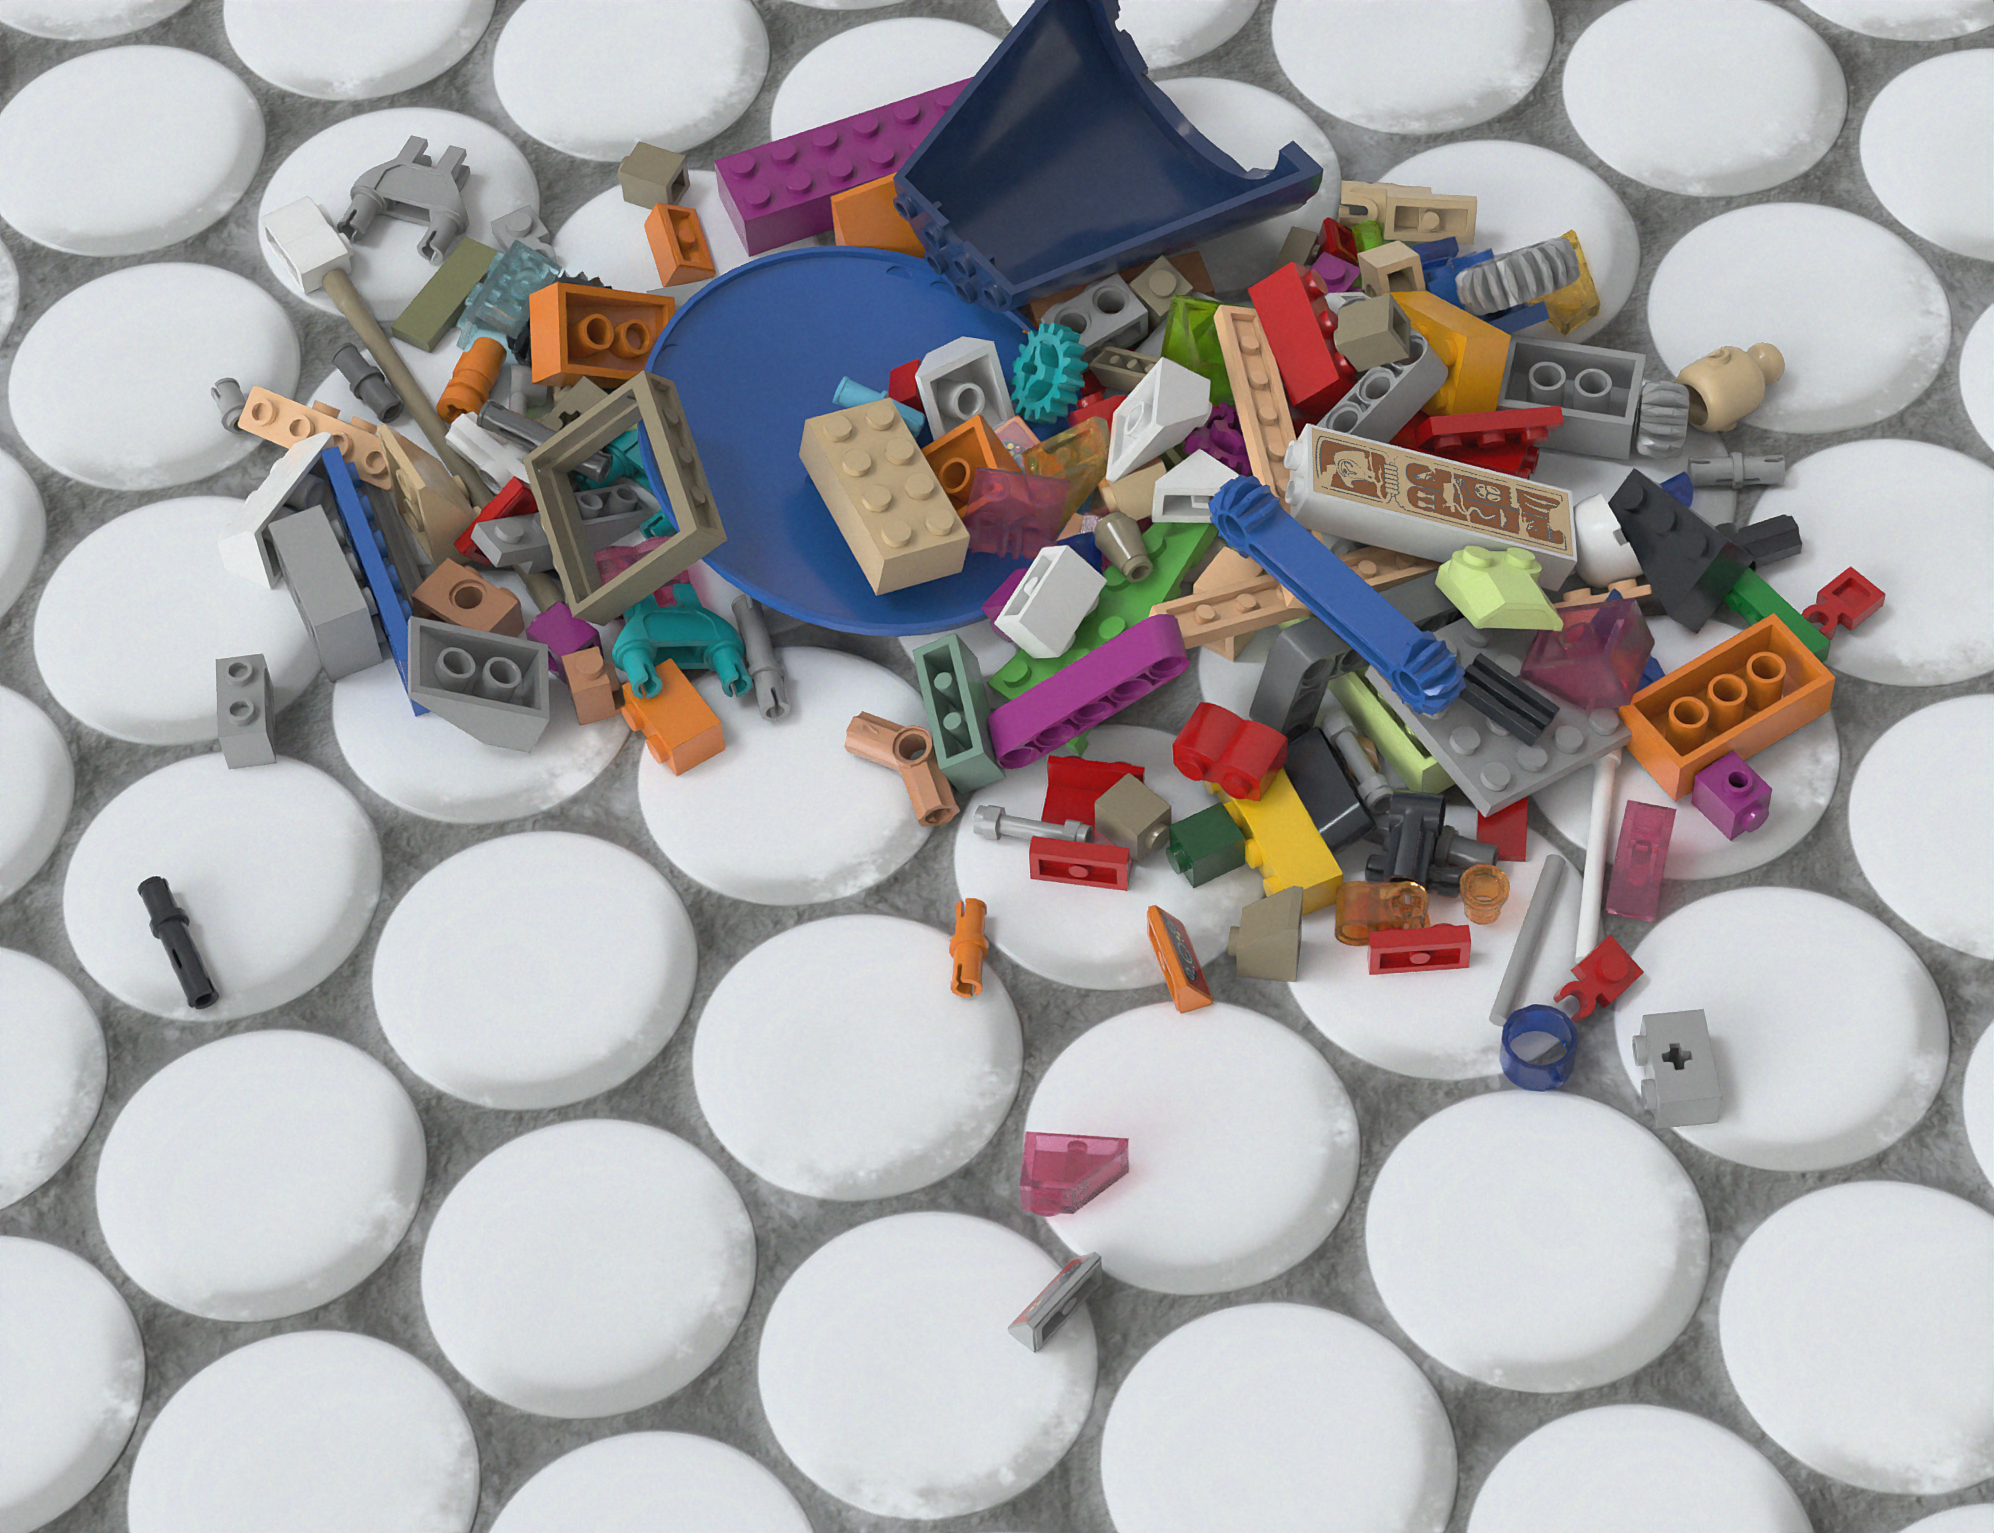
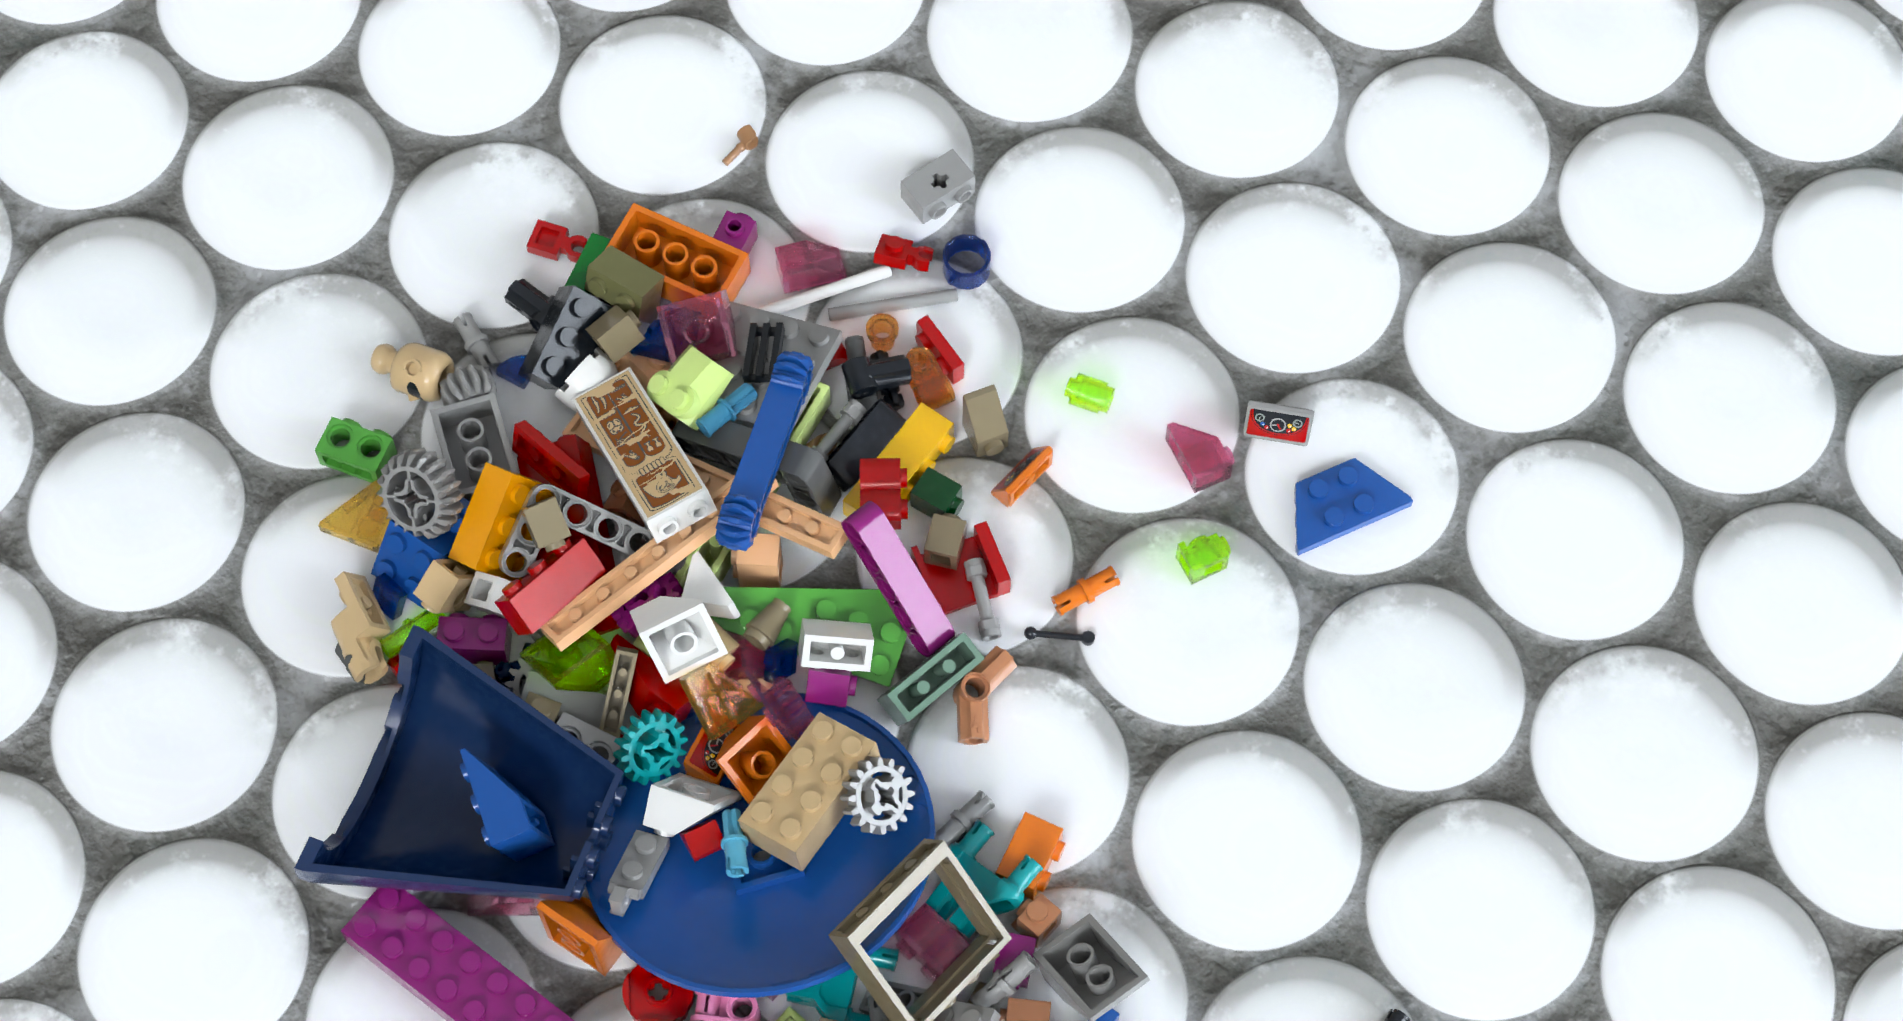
camera: 125 degrees left, 10 degrees up
none -> bright green brick [315,417,397,486]
none -> blue slope [460,748,555,862]
none -> olive slope [584,245,665,325]
none -> dark tan brick [585,305,645,363]
none -> light grey hinge [608,830,670,917]
none -> dark azure axle [696,383,758,438]
none -> medium nougat hand [722,125,758,166]
none -> gear [840,757,915,835]
none -> light grey pin [970,950,1039,1008]
none -> black hinge [1024,626,1095,646]
none -> clear neon green brick [1064,373,1115,414]
none -> clear neon green brick [1176,533,1231,585]
none -> blue wing [1294,458,1413,556]

